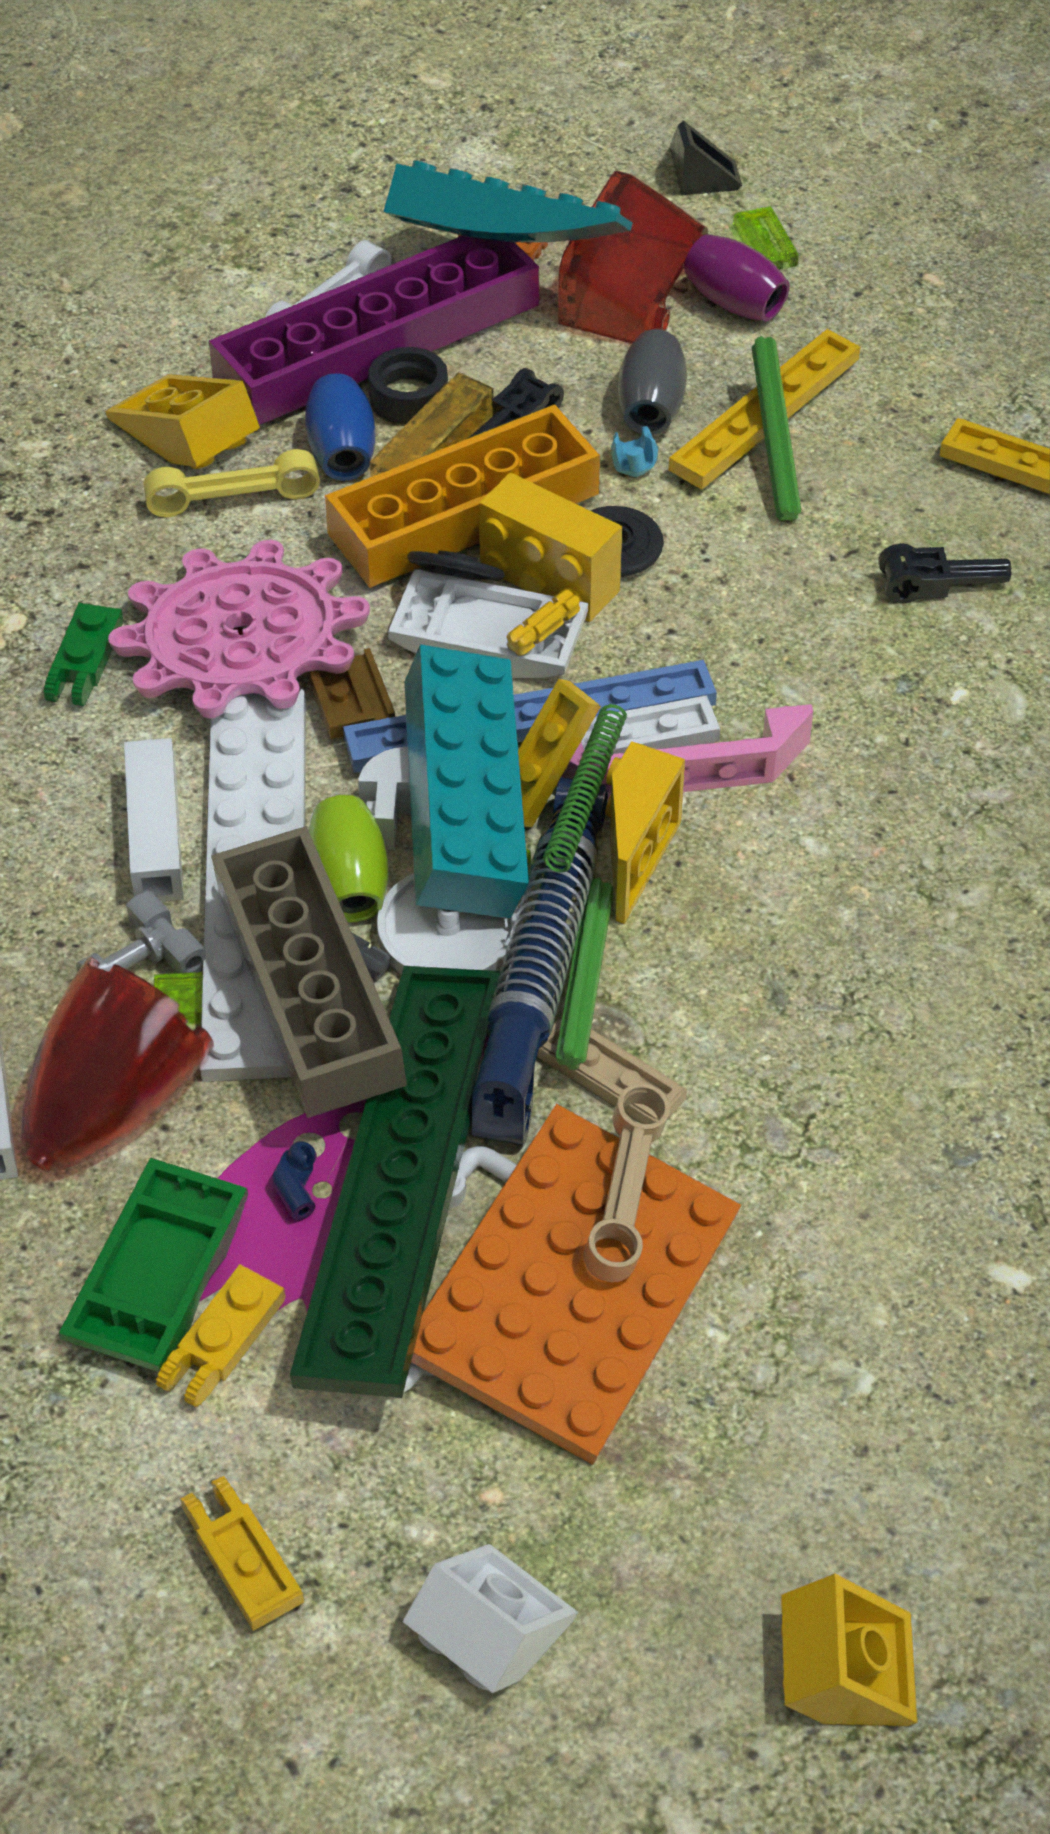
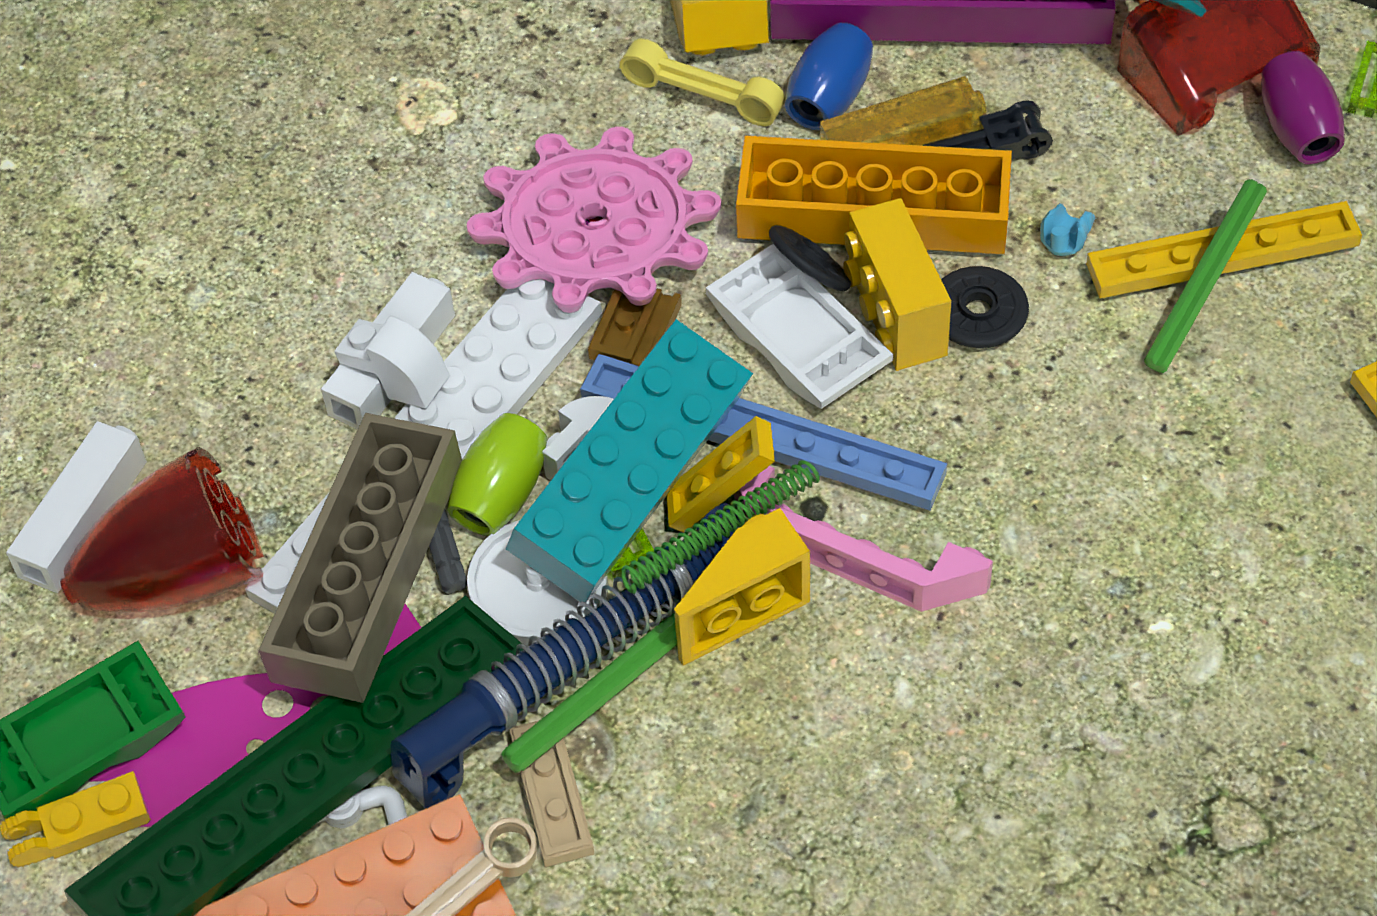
camera: 40 degrees right, 5 degrees up
green hinge [43,602,123,706] -> none
light grey bar [76,891,207,998] -> none
clear neon green tile [153,972,203,1025] -> none
dark blue arm [272,1141,317,1220] -> none
black tyre [368,347,449,424] -> none
yellow axle [506,590,580,656] -> none
white plate [582,695,720,755] -> none
dark grey piece [617,329,687,435] -> none
black connector [878,543,1012,604] -> none
none -> white brick [334,316,450,409]

